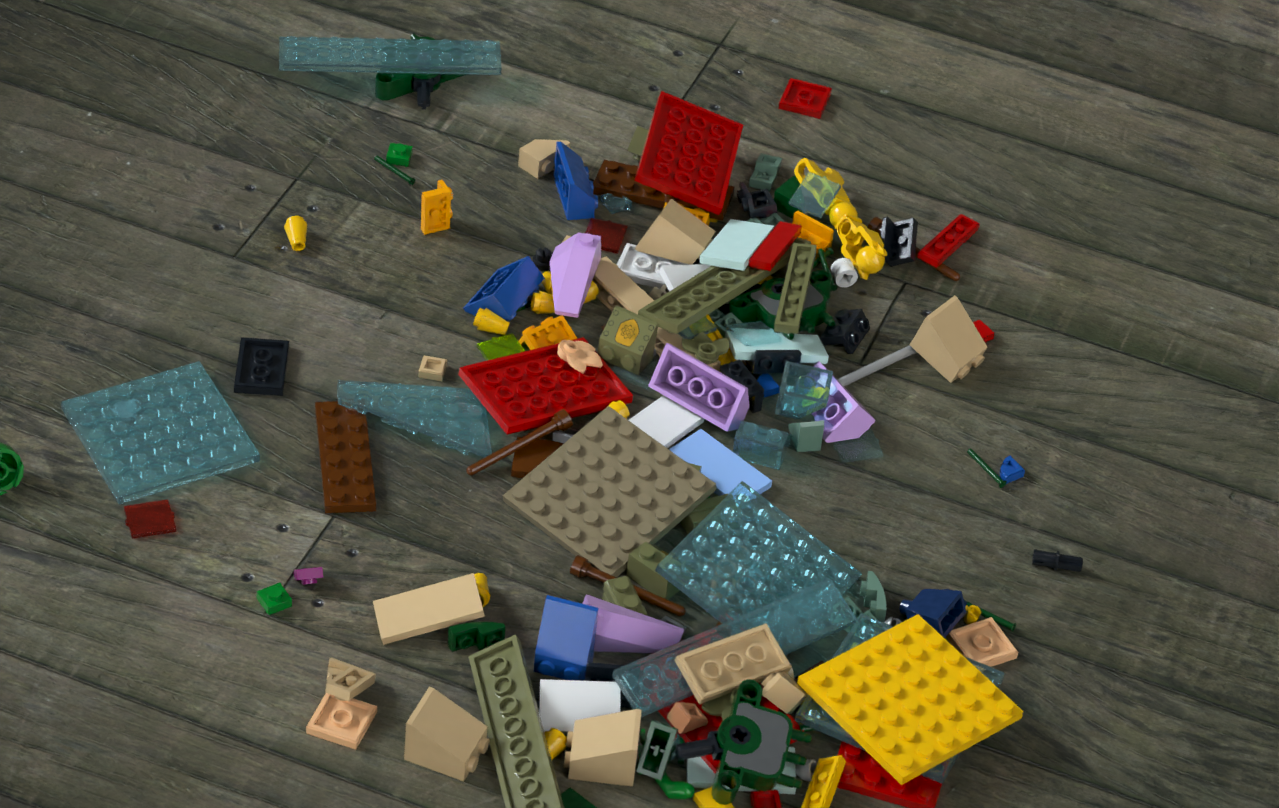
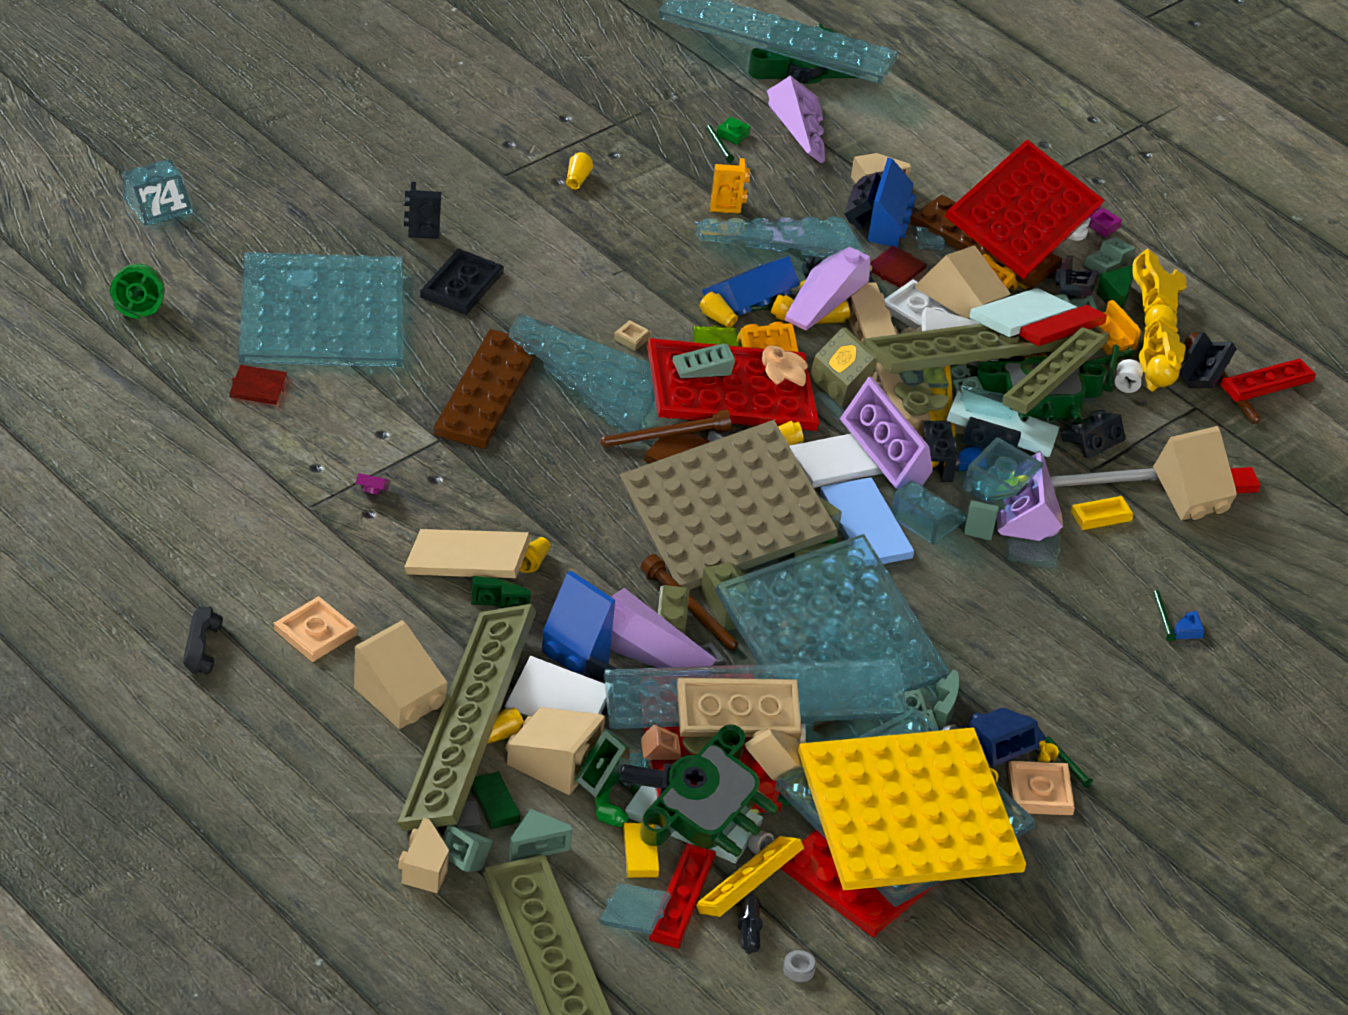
camera: 25 degrees right, 0 degrees up
green plate [257,583,292,615] -> none
tan wing [325,657,376,701] -> none
red tile [778,78,832,119] -> none
clear light blue piece [788,172,841,218] -> none
black axle [1032,549,1083,572] -> none
none -> black piece [183,606,223,674]
none -> black bracket [404,181,442,239]
none -> sand green slope [672,344,735,378]
none -> clear light blue wing [695,217,866,257]
none -> lavender wedge [767,76,825,163]
none -> black bracket [844,172,881,231]
none -> yellow tile [1071,496,1134,530]
none -> magenta plate [1088,208,1122,237]

